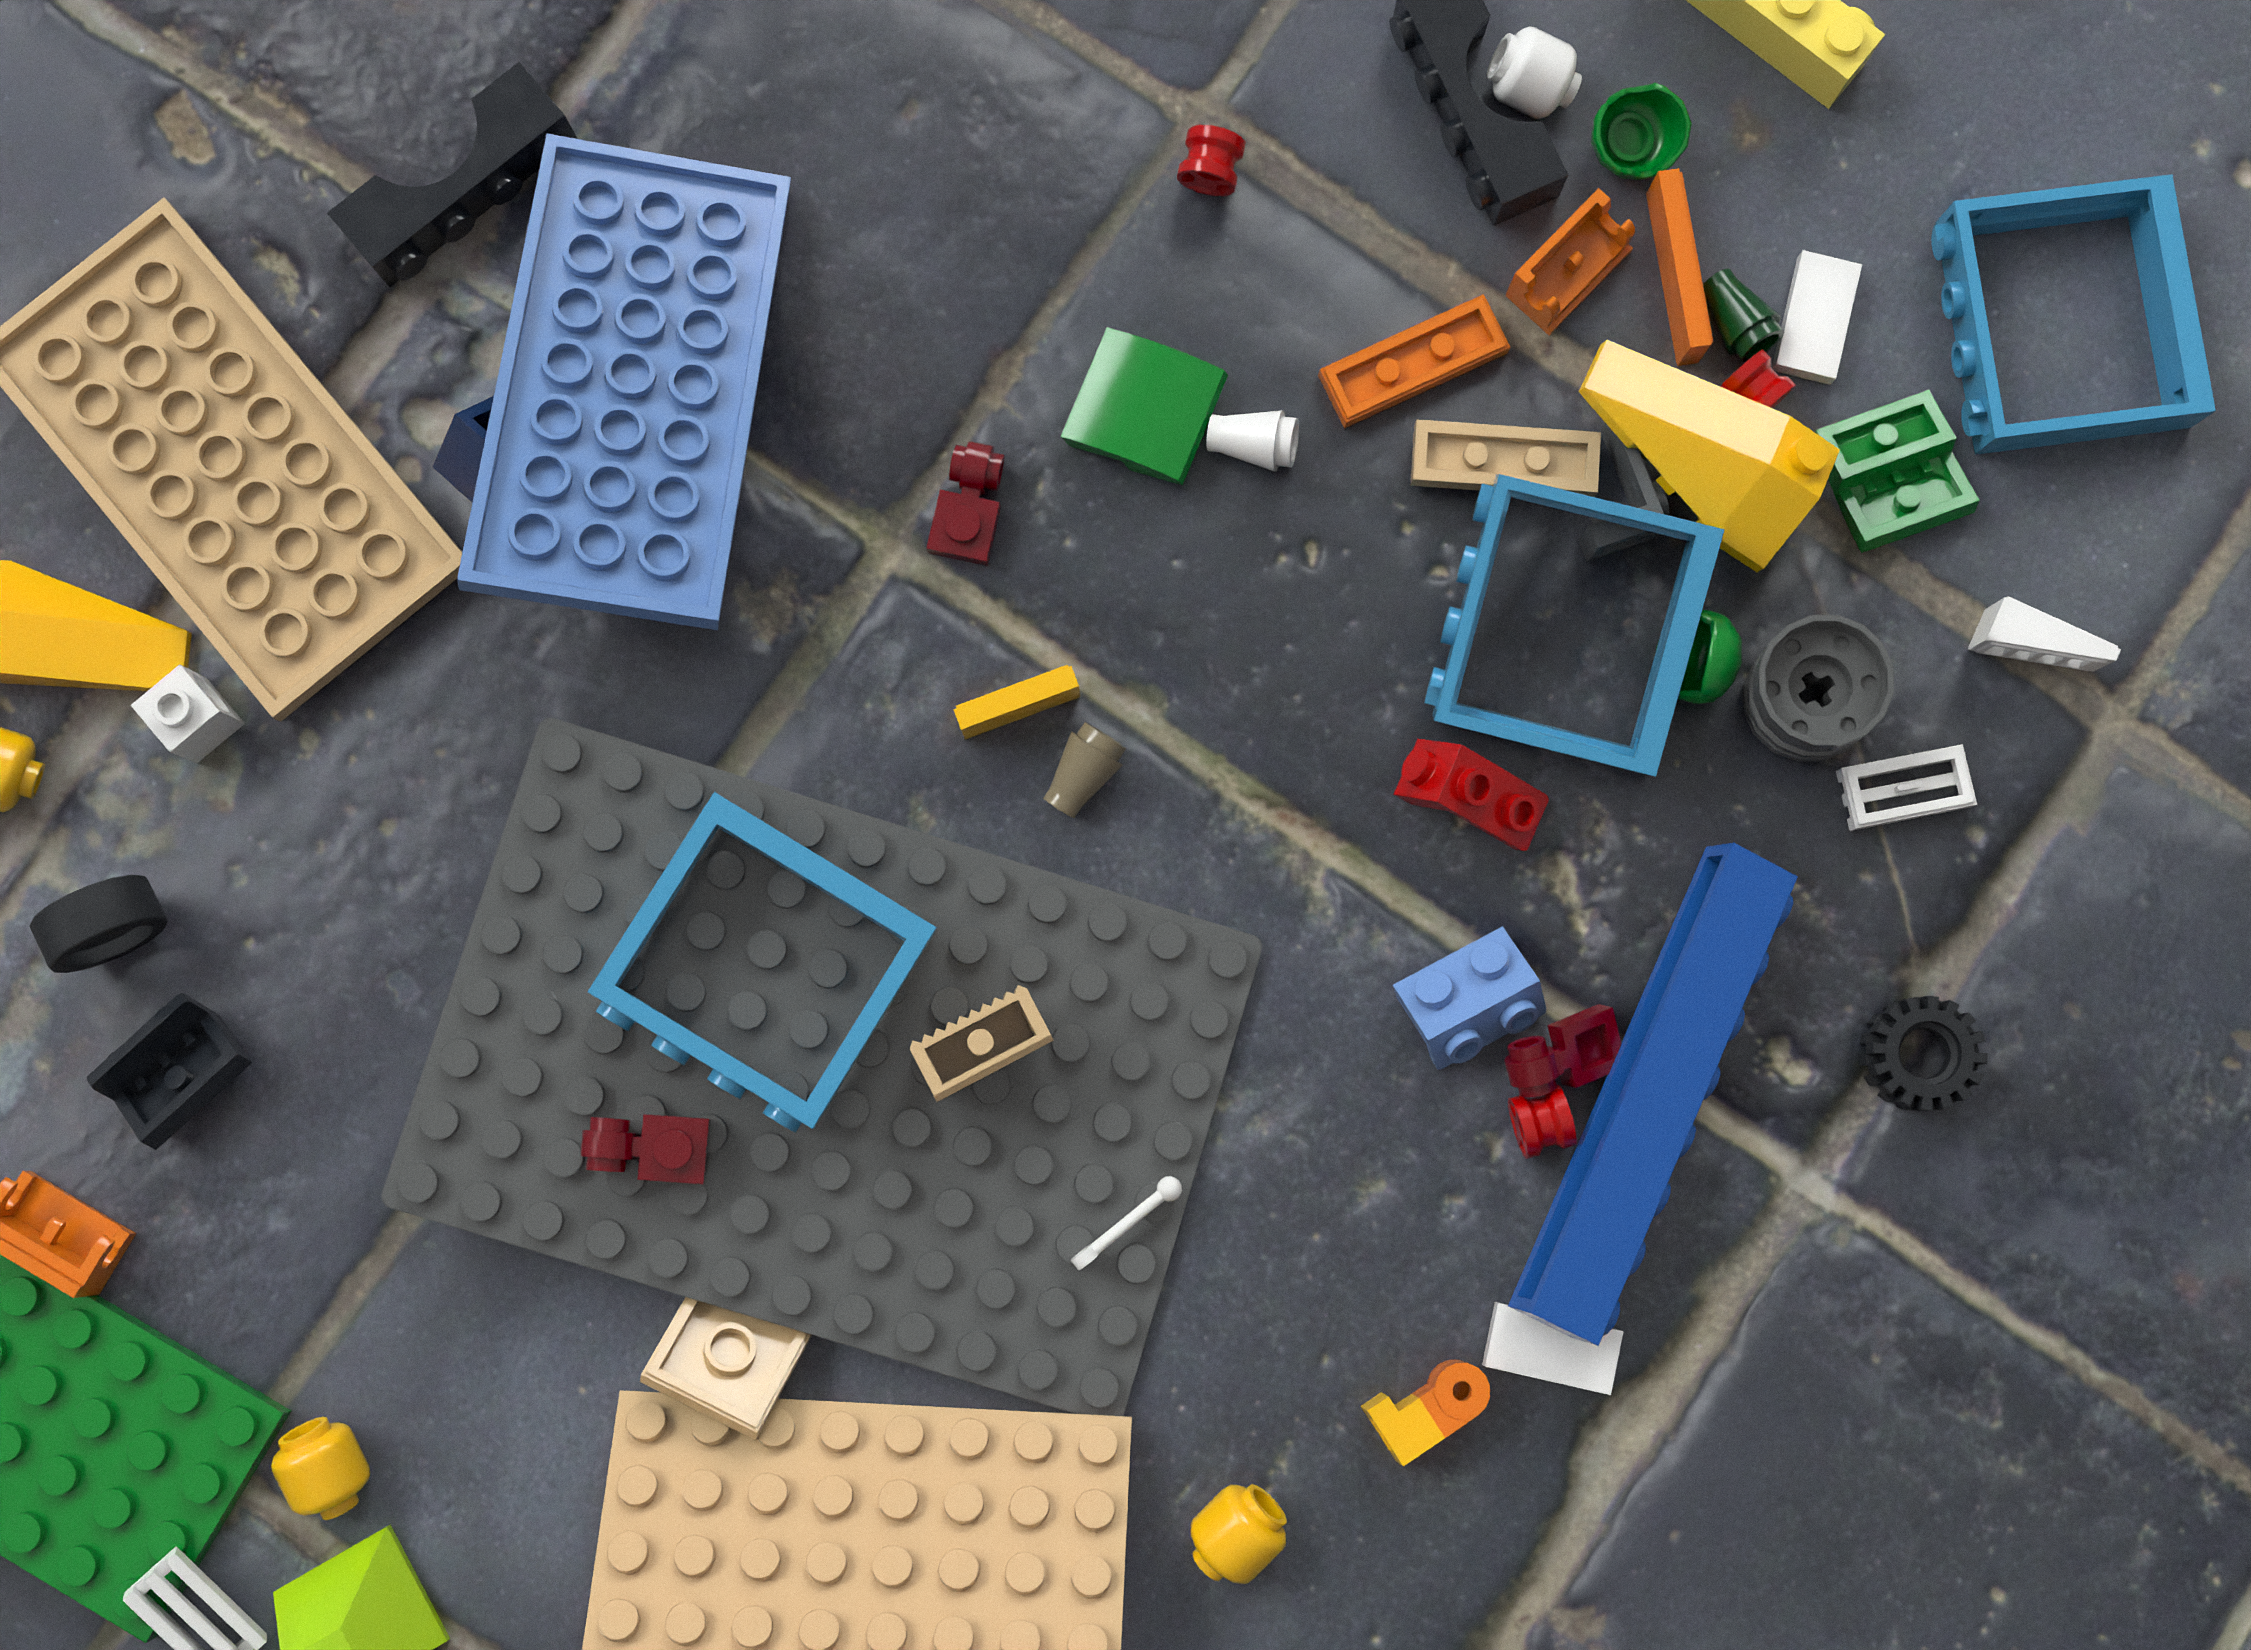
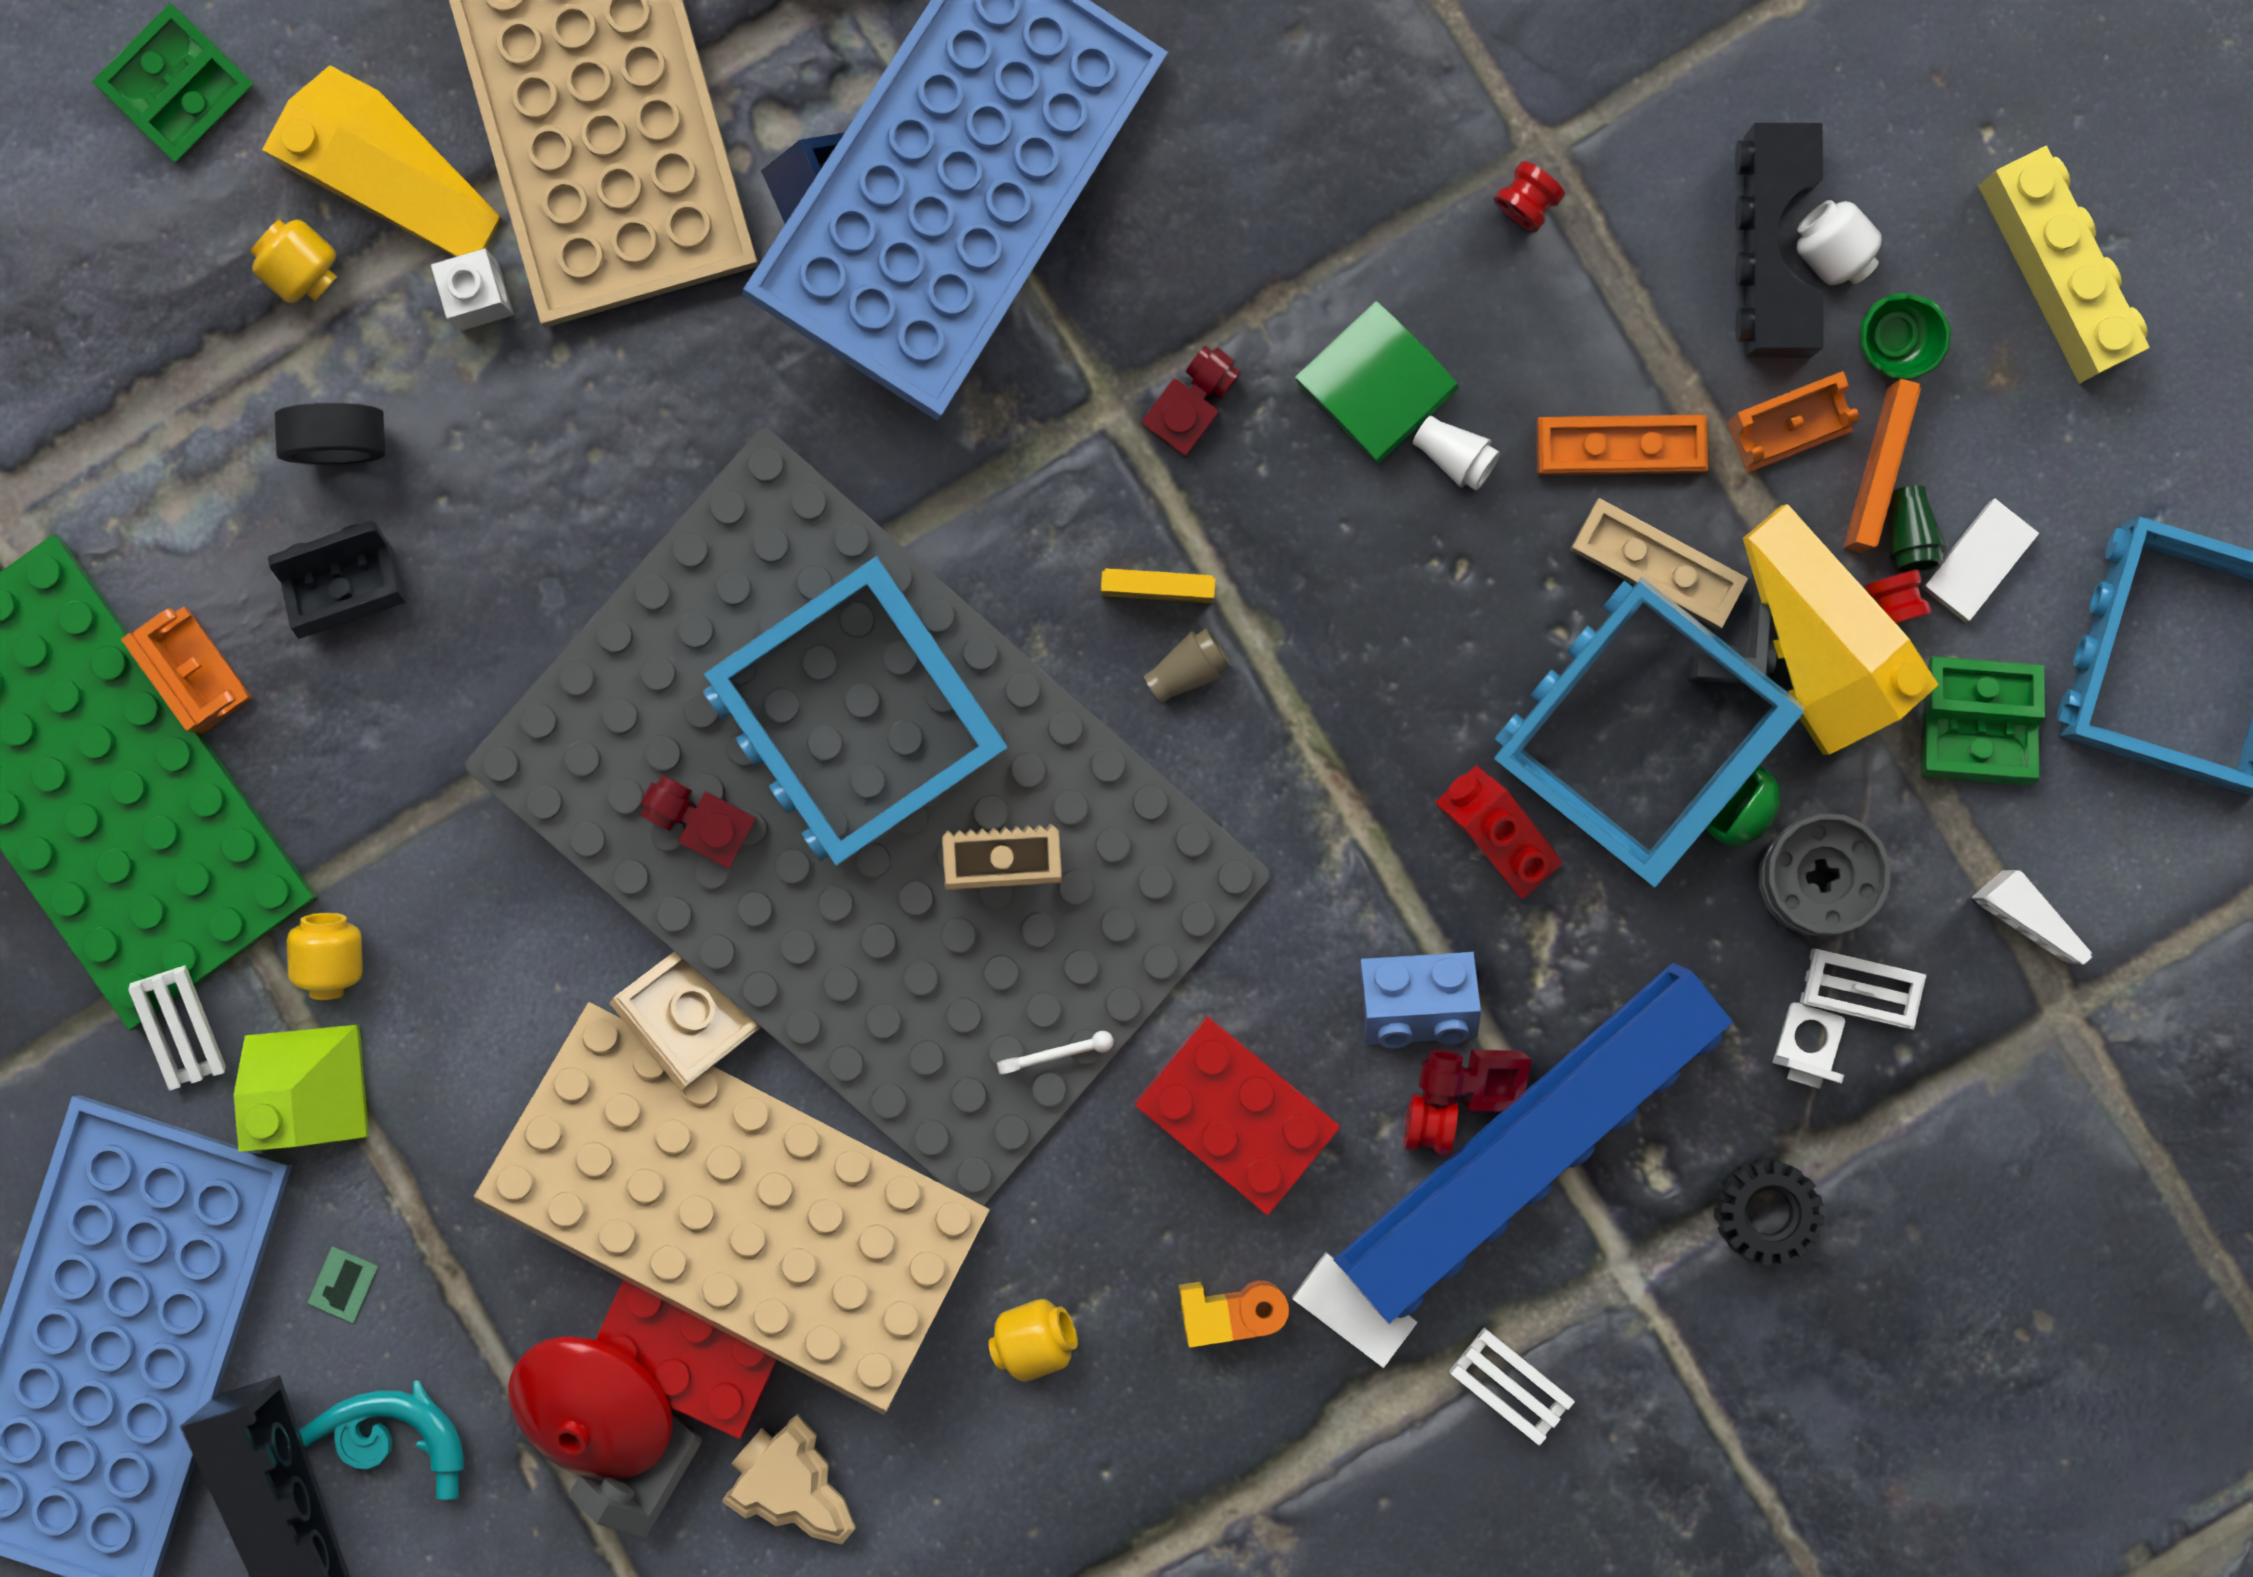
camera: 30 degrees right, 5 degrees up
none -> red brick [1135,1014,1341,1216]
none -> white tile [1449,1327,1575,1446]
none -> white bracket [1772,1002,1845,1089]

